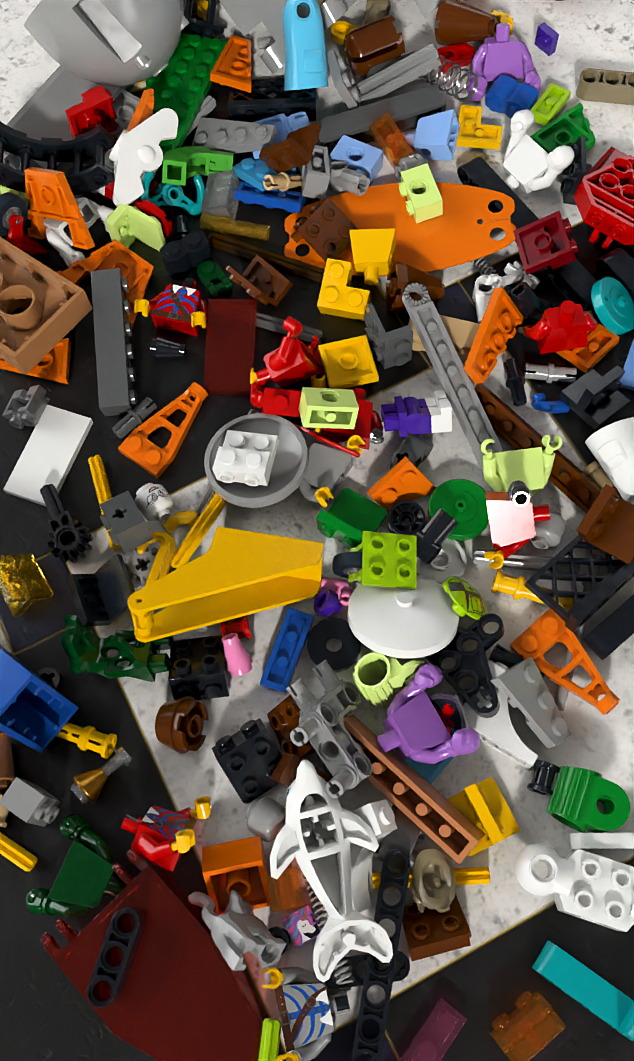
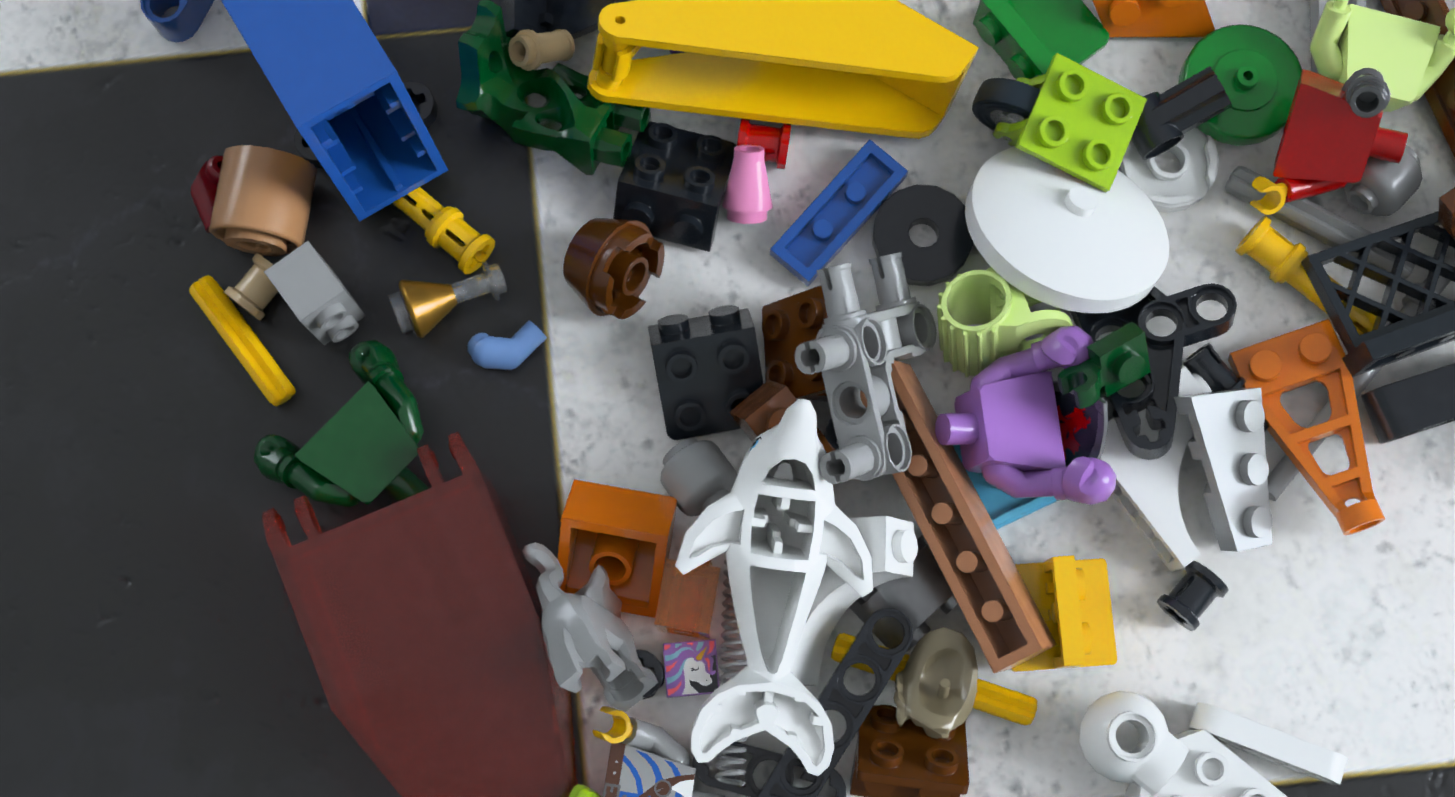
camera: 15 degrees right, 10 degrees up
black beam [87,907,146,1008] -> none
torso [121,796,212,872] -> none
dark purple tile [314,588,342,617] -> none
bright pink arm [321,577,353,606] -> none
black wheel [388,501,425,535] -> none
lime dish [442,576,488,621] -> none
green piece [546,766,630,833] -> none
none -> medium blue arm [467,320,547,370]
none -> tan pin [508,29,575,71]
none -> dark green plate [1057,322,1151,409]

